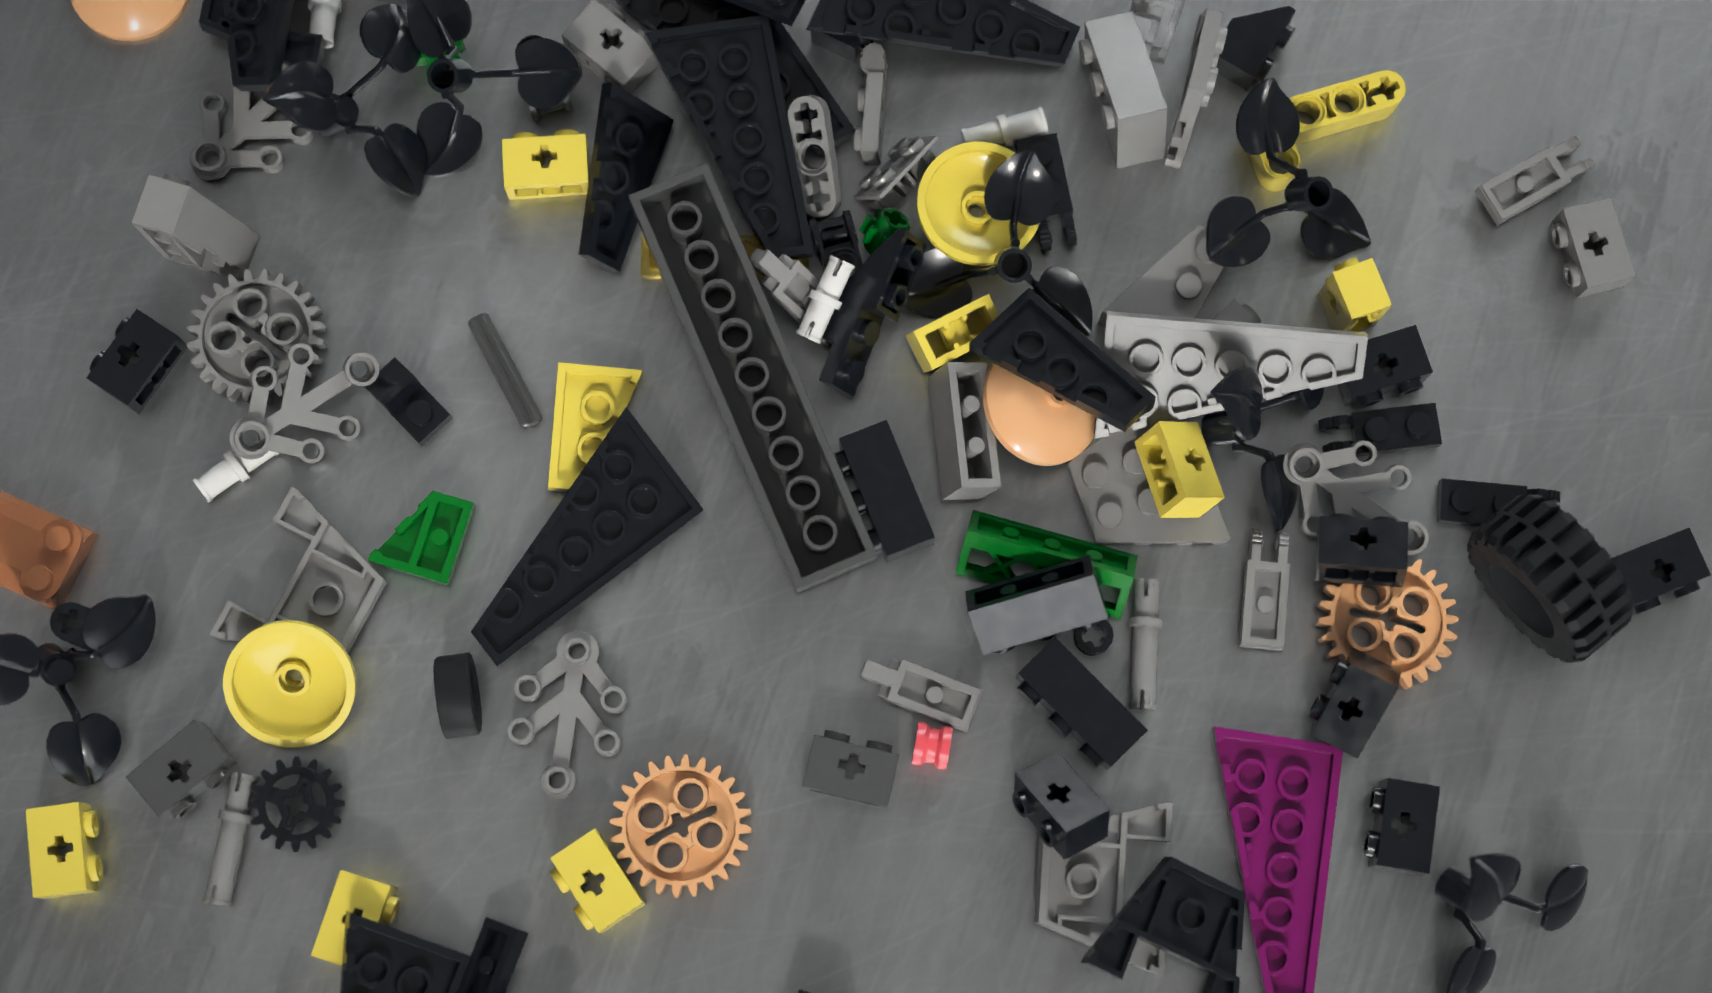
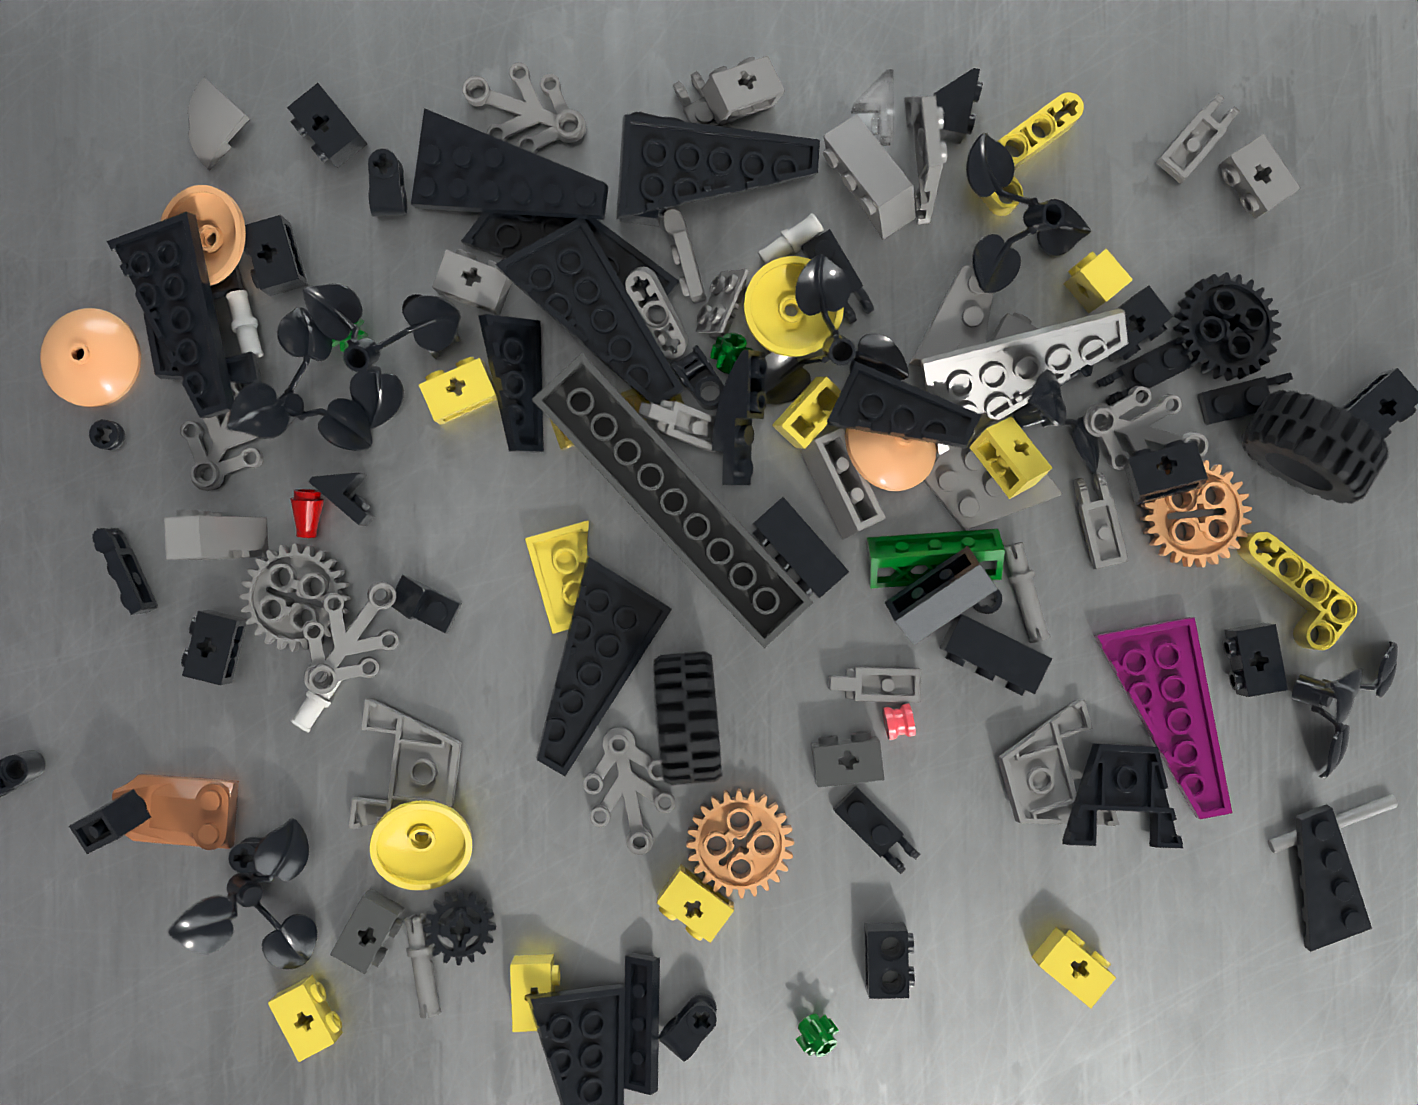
camera: 20 degrees left, 10 degrees up
green wing [368,491,476,586] -> none
black tyre [433,652,482,739] -> none
dark grey axle [468,313,542,429] -> none
white pin [795,255,855,344] -> none
black brick [1012,752,1110,860] -> none
black brick [1308,648,1401,759] -> none
none -> black bush [89,419,125,450]
none -> black hinge [92,528,158,615]
none -> red cone [290,489,324,538]
none -> black slope [308,473,375,526]
none -> black tyre [653,651,722,785]
none -> black hinge [833,786,921,874]
none -> black gear [1173,272,1282,381]
none -> light yellow beam [1237,532,1357,650]

